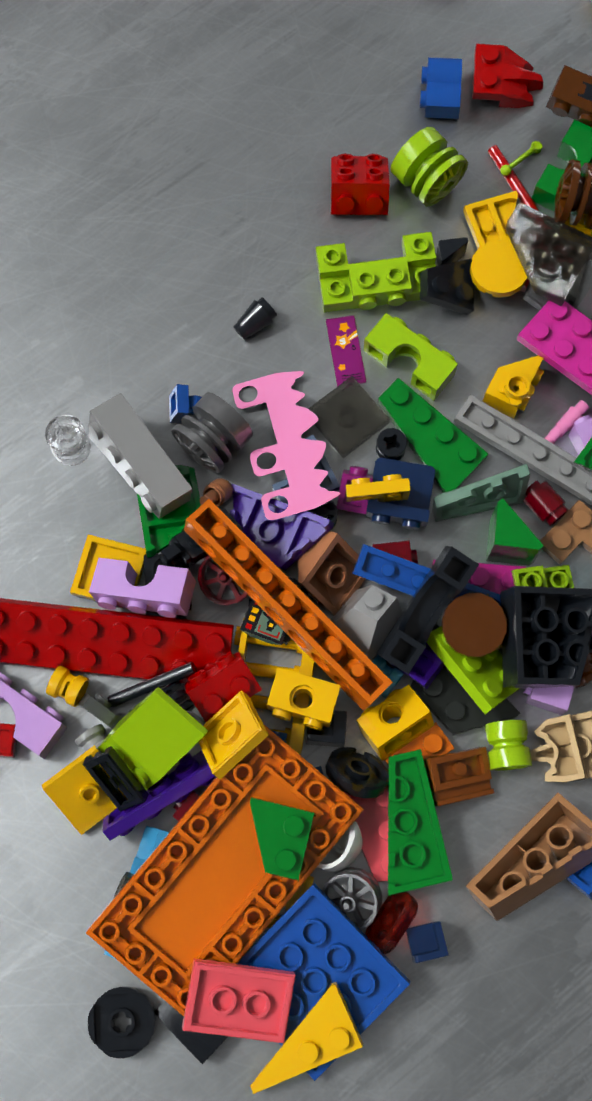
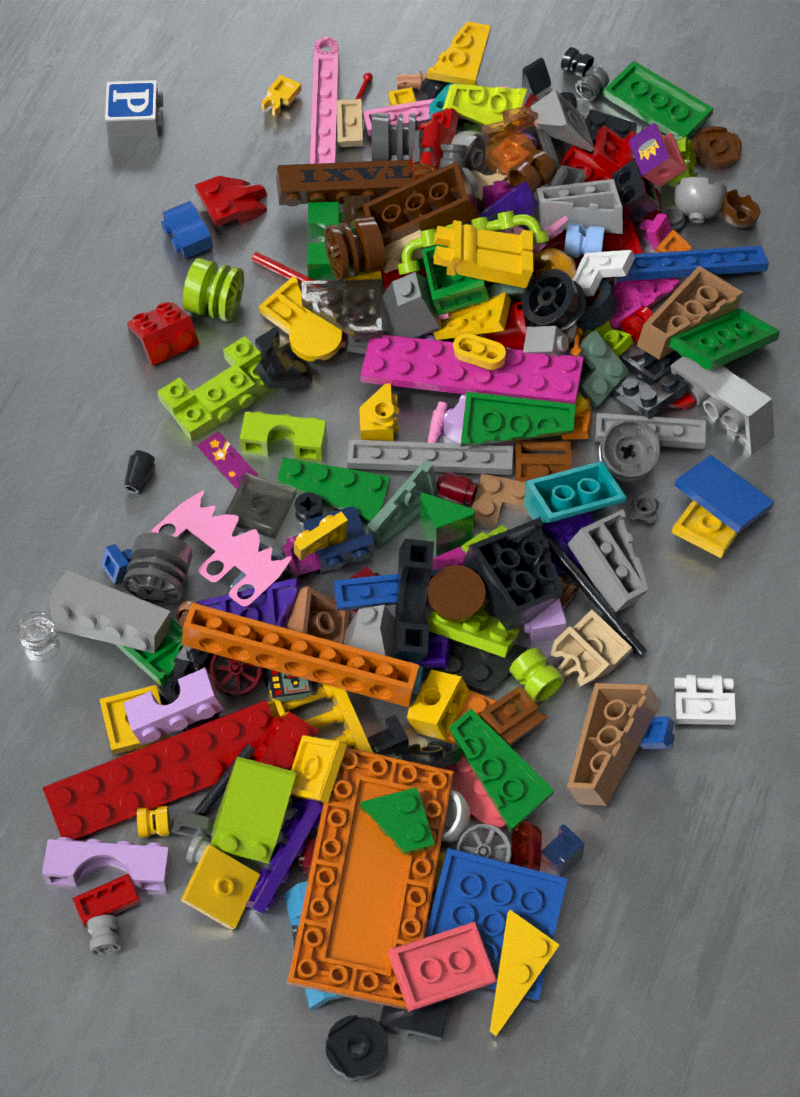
camera: 30 degrees left, 15 degrees down
black tile [83,746,149,812] -> none
yellow brick [267,667,341,730] -> none
lime hinge [500,141,542,176] -> none

